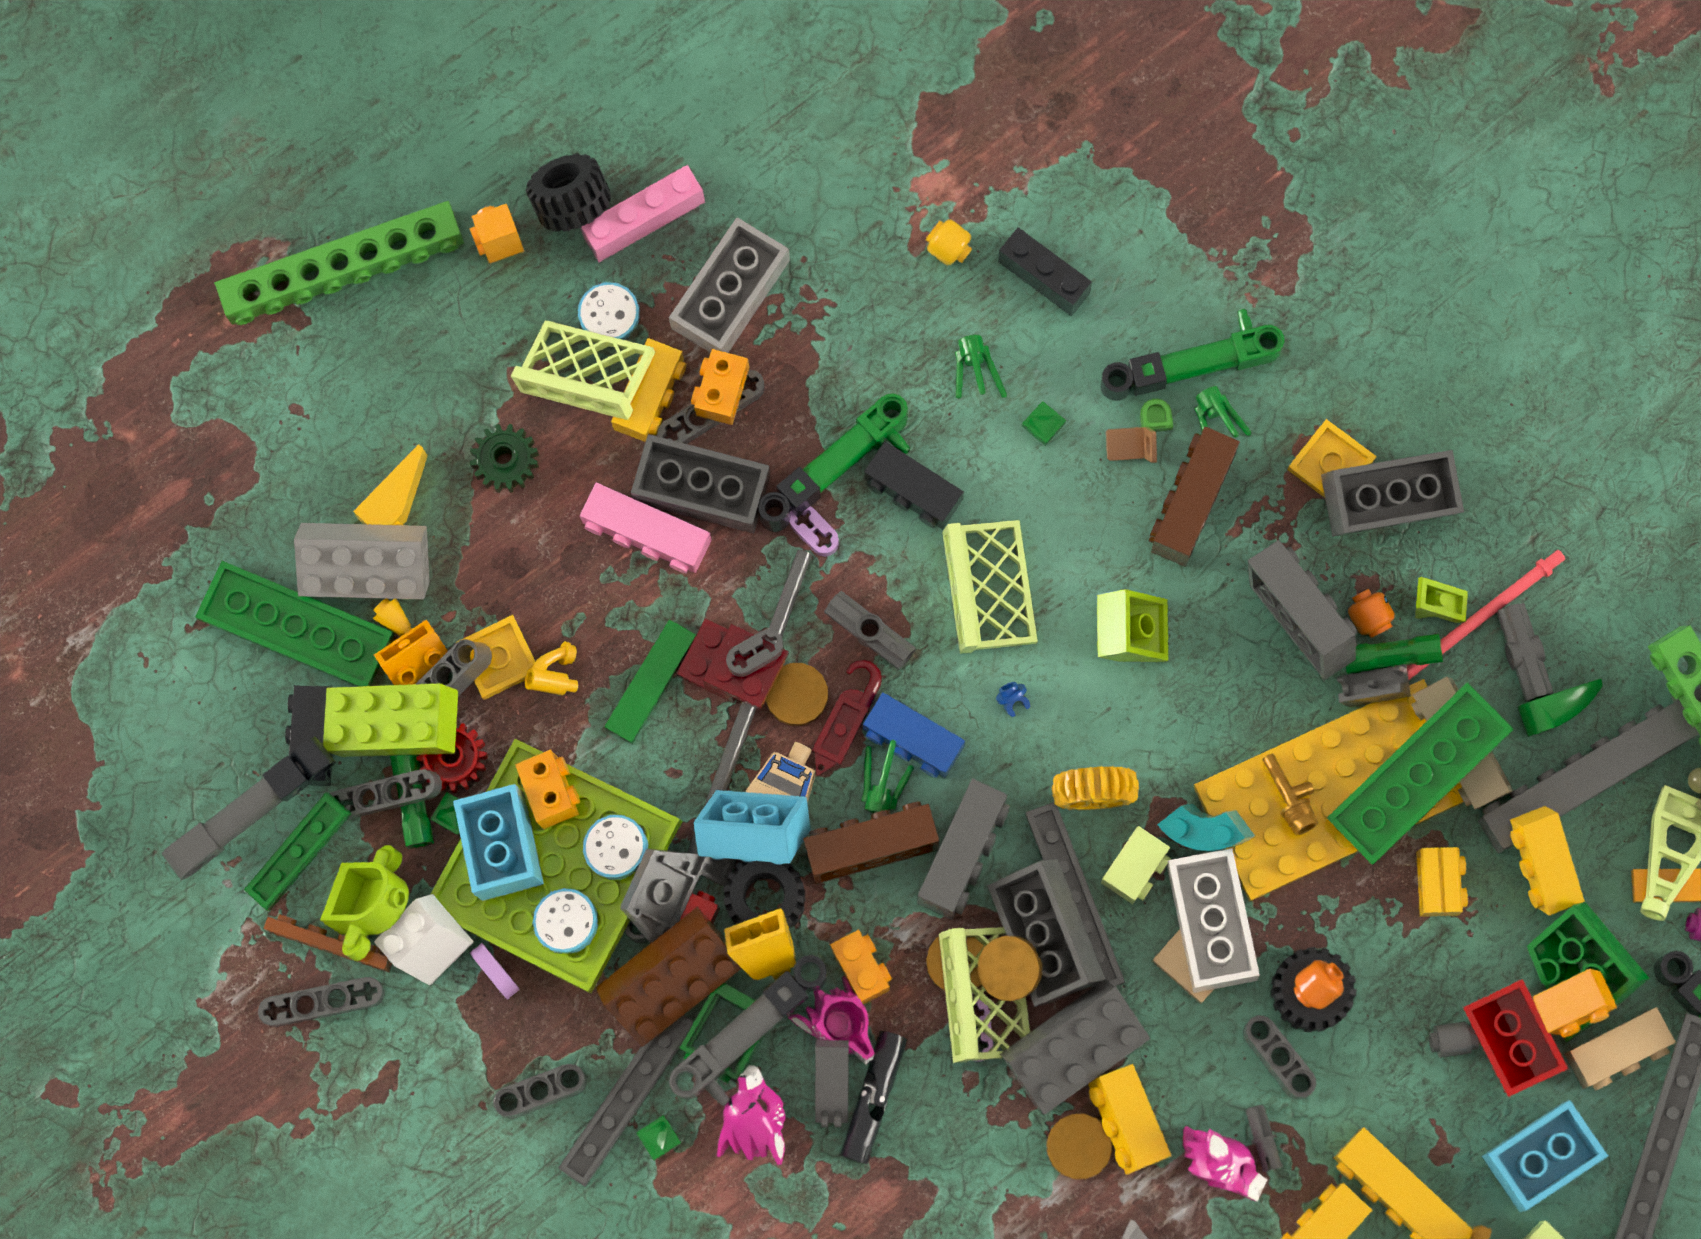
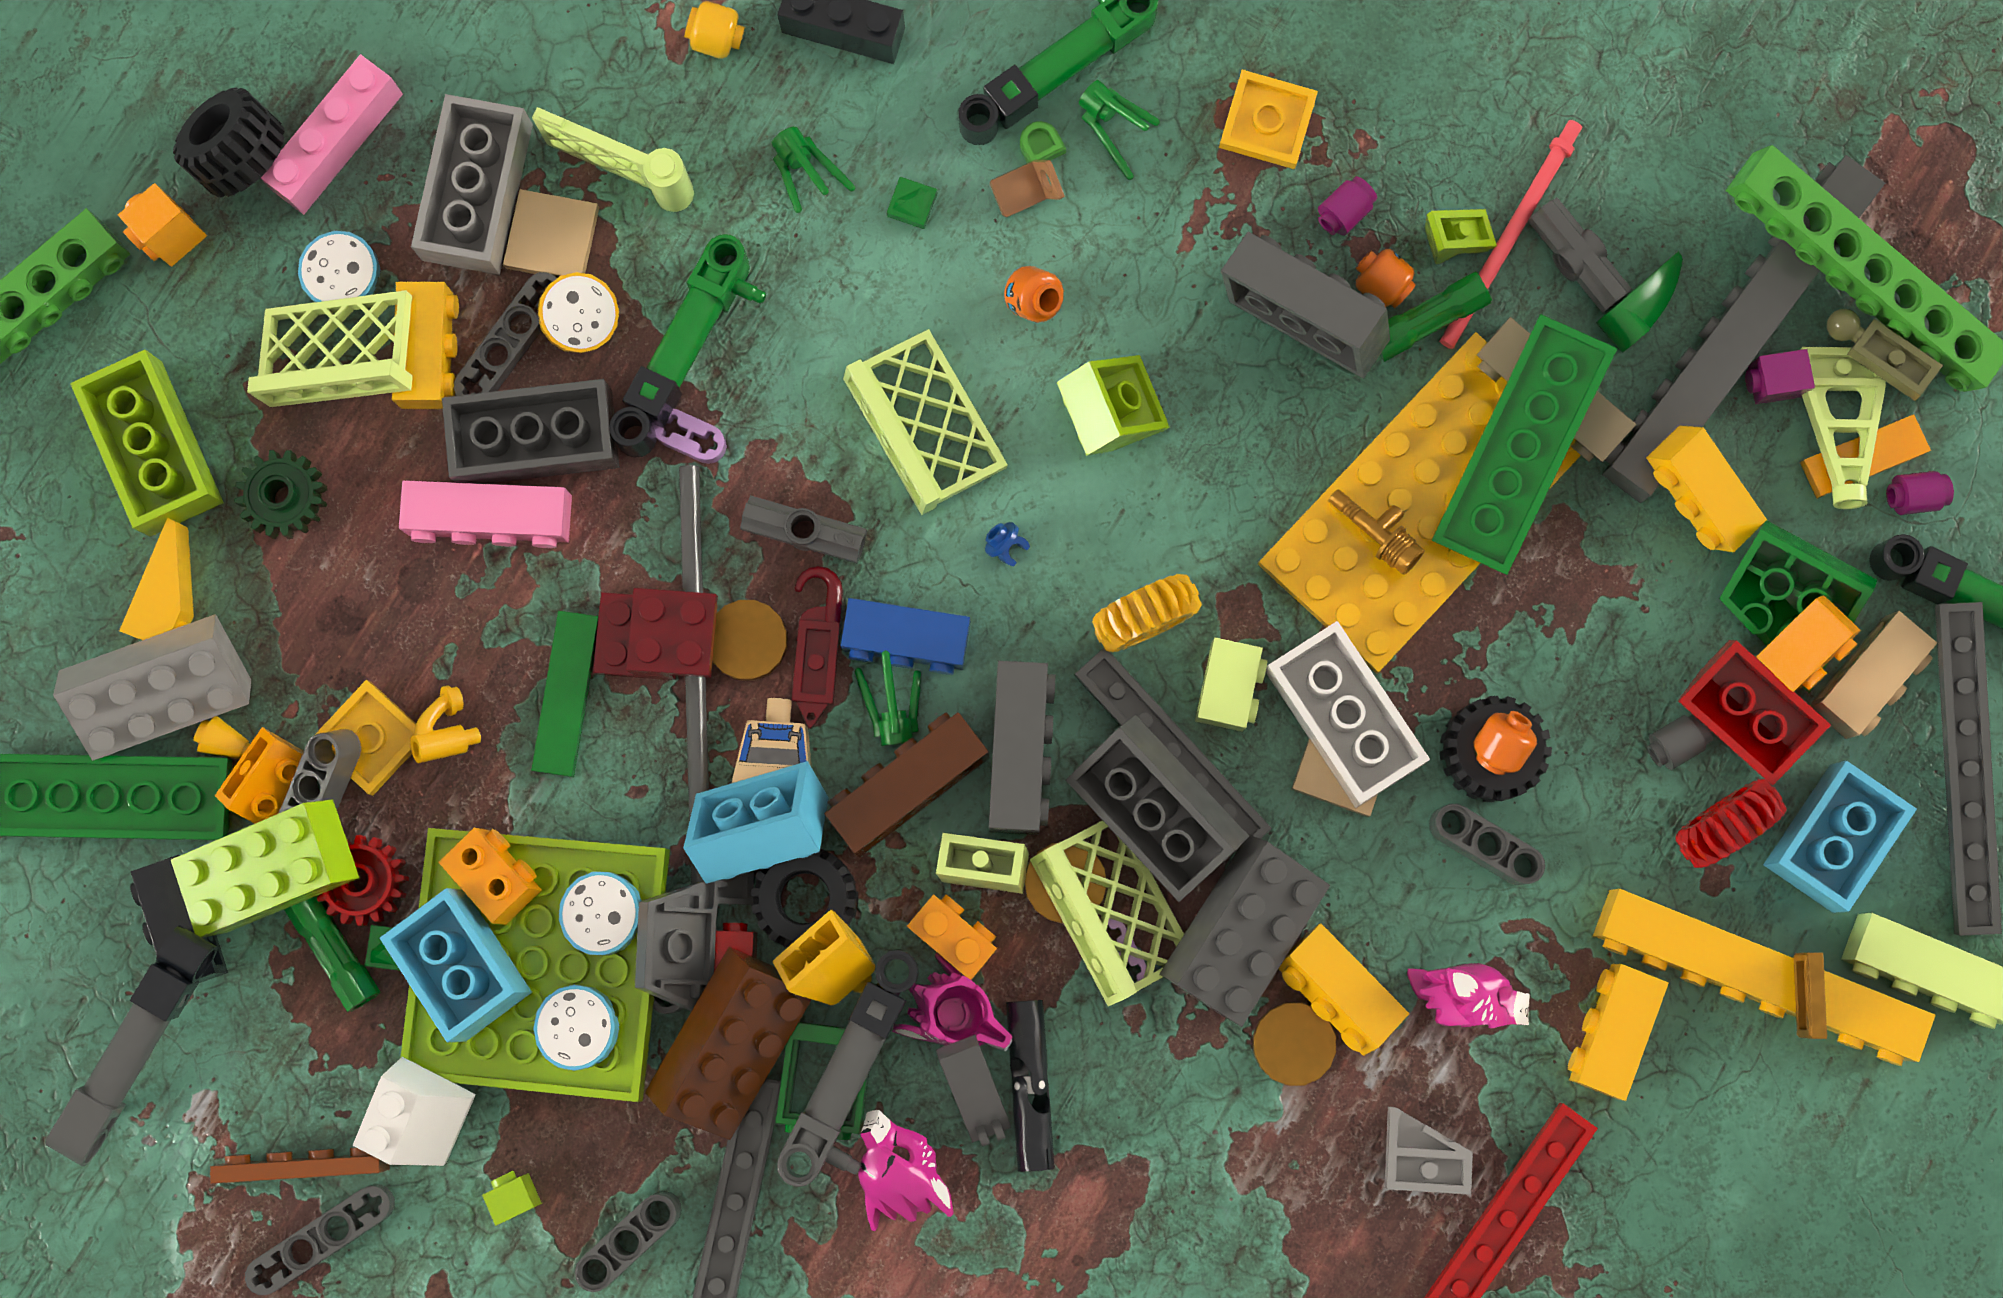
camera: 25 degrees left, 5 degrees up
green tile [244,792,352,911] -> none
lime piece [320,845,409,961] -> none
dark grey beam [330,769,442,820] -> none
lavender beam [470,943,520,1000] -> none
green tile [636,1115,681,1161] -> none
light orange brick [691,349,750,425] -> none
dark grey beam [726,629,783,677] -> none
black brick [864,441,964,530] -> none
pearl gold tile [977,935,1043,1001] -> none
reddish brown brick [1149,426,1240,567] -> none
teal brick [1157,804,1255,851] -> none
dark grey axle [1246,1105,1283,1172] -> none
dark grey brick [1321,450,1464,537] -> none
dark grey hinge [1337,664,1411,707] -> none
yellow brick [1416,847,1468,917] -> none
none -> lime brick [70,349,224,537]
none -> lime plate [482,1171,542,1226]
none -> tan tile [503,189,599,278]
none -> yellowish green piece [532,107,694,212]
none -> white tile [538,272,619,353]
none -> yellowish green brick [936,833,1029,894]
none -> orange head [1004,266,1064,323]
none -> magenta brick [1318,176,1377,236]
none -> red gear [1675,779,1787,868]
none -> magenta brick [1745,349,1815,404]

